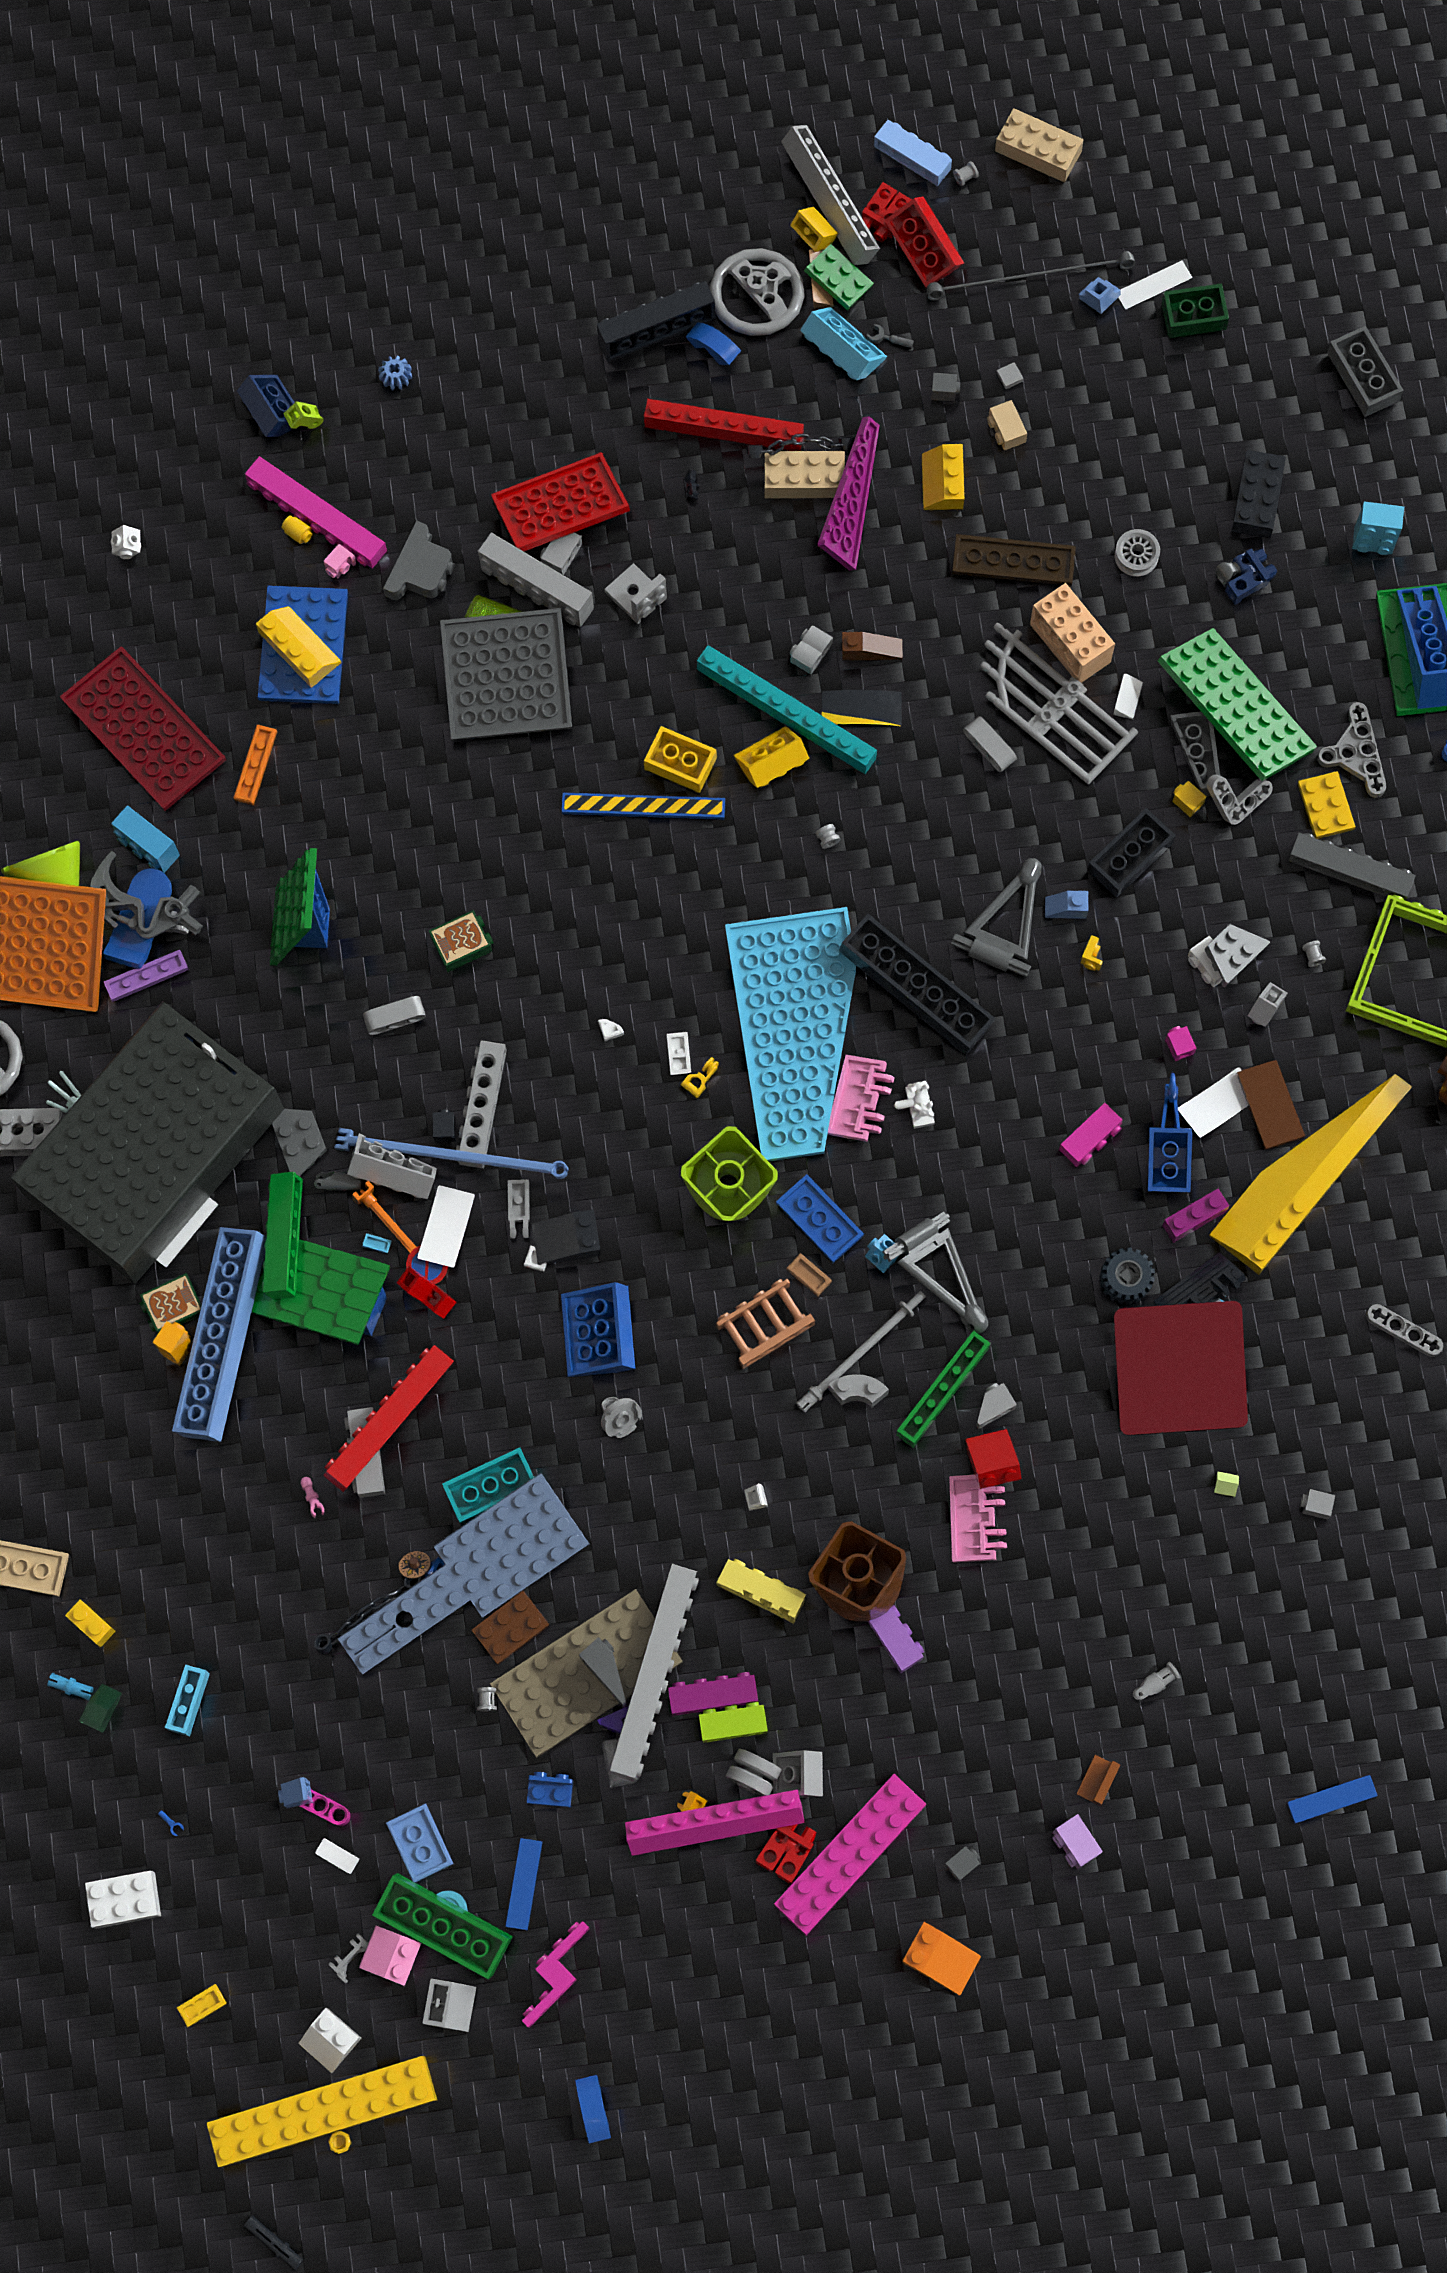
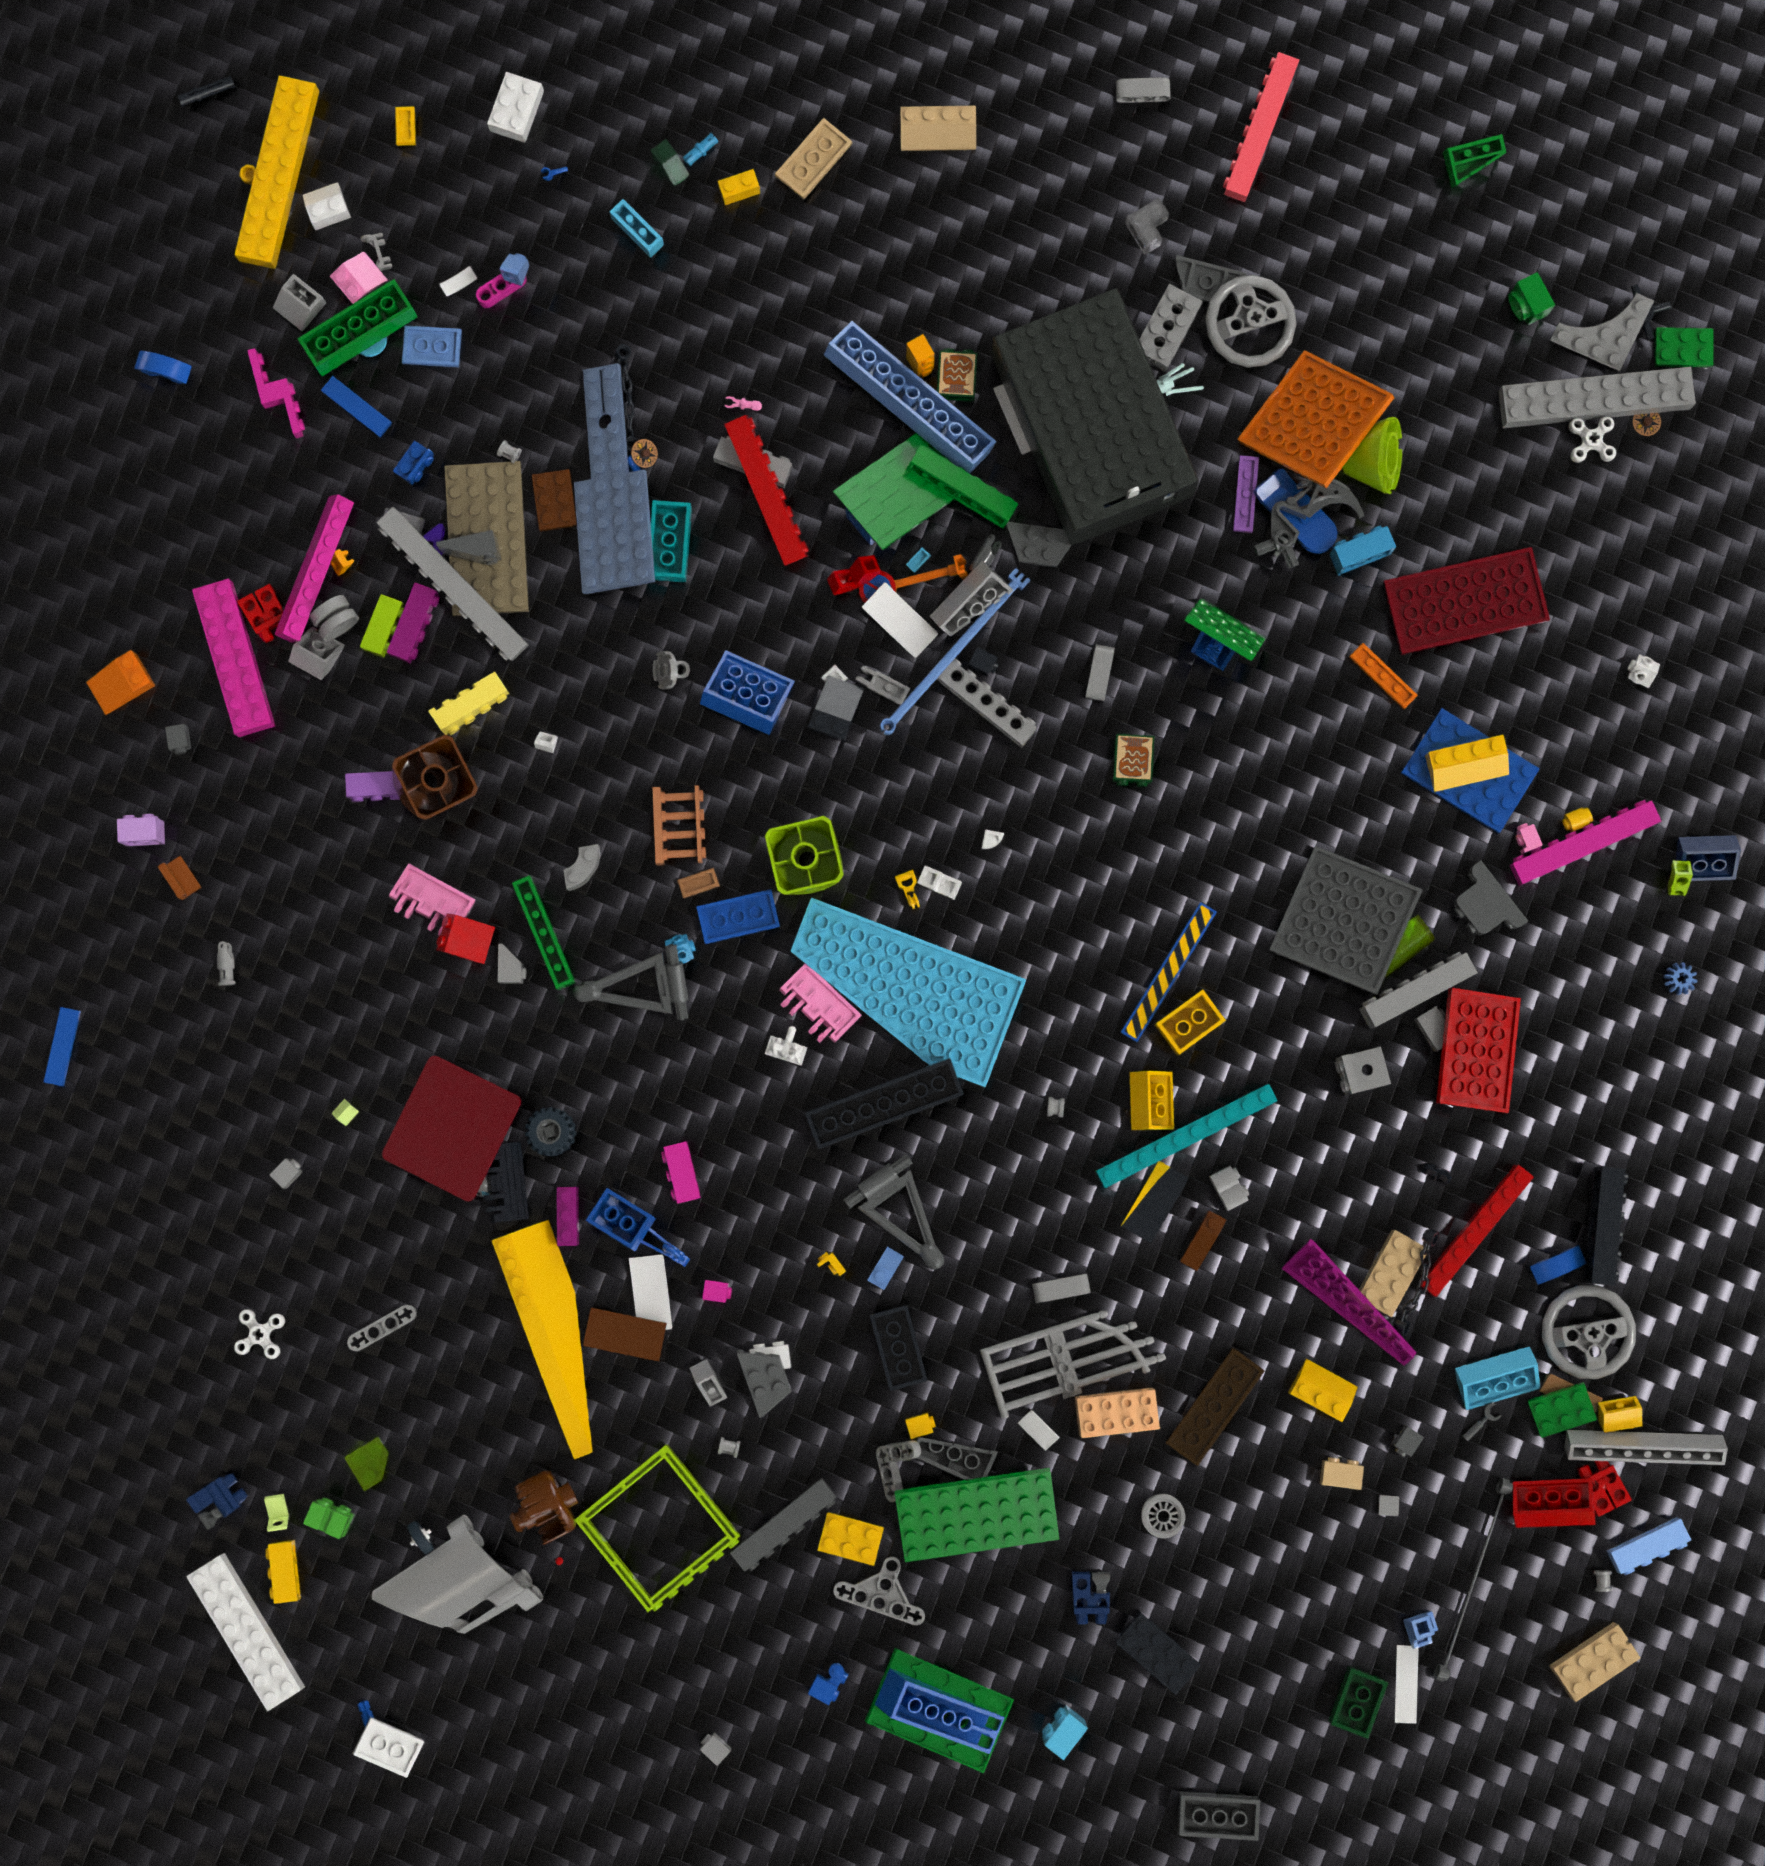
camera: 120 degrees right, 10 degrees up
light grey bar [796,1291,926,1413] -> none

